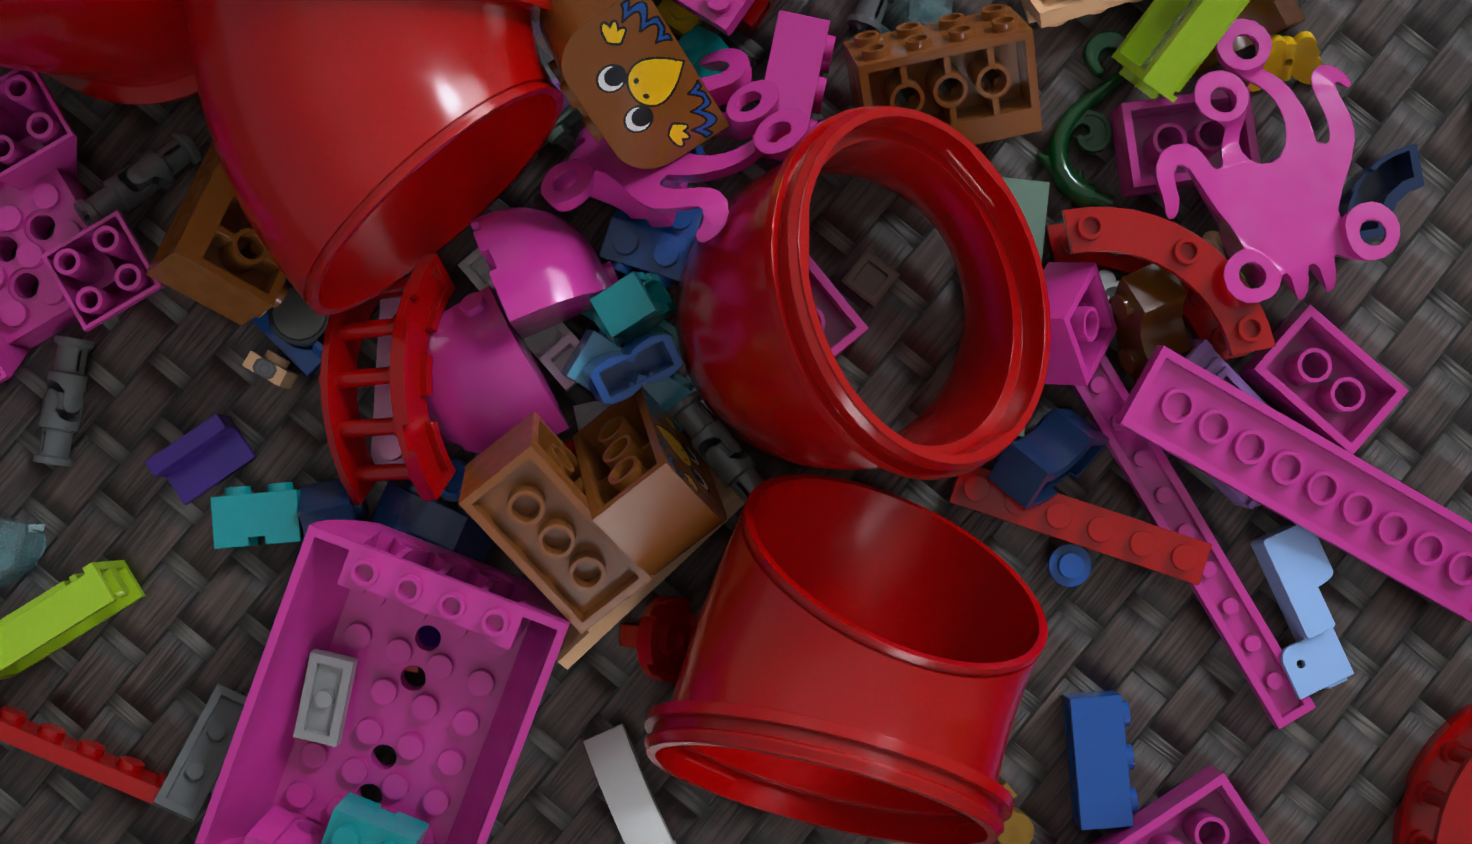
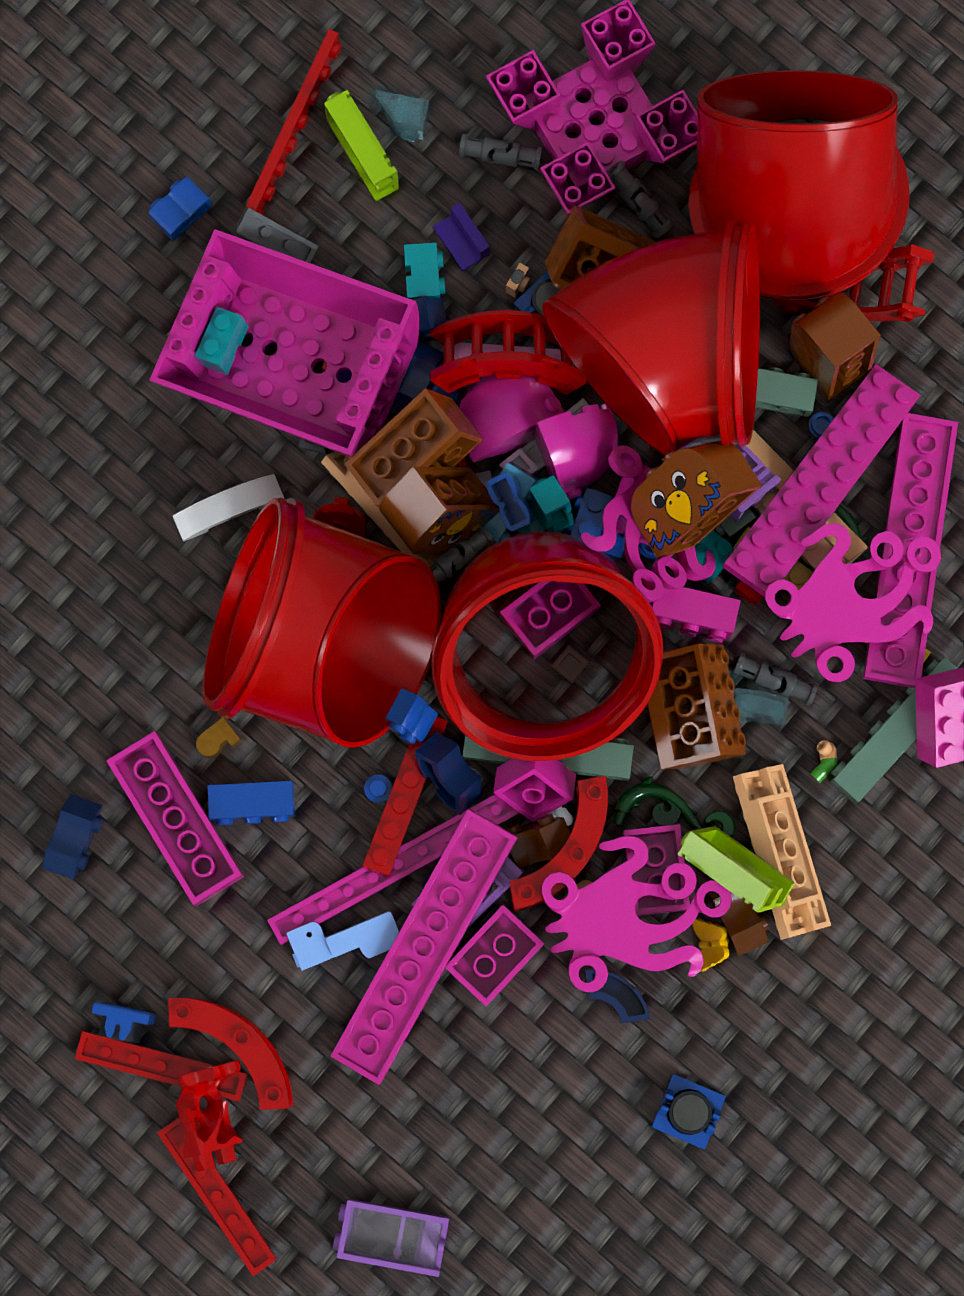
camera: 90 degrees right, 5 degrees down
light grey plate [293,648,358,747] -> none
none -> blue brick [385,689,438,745]

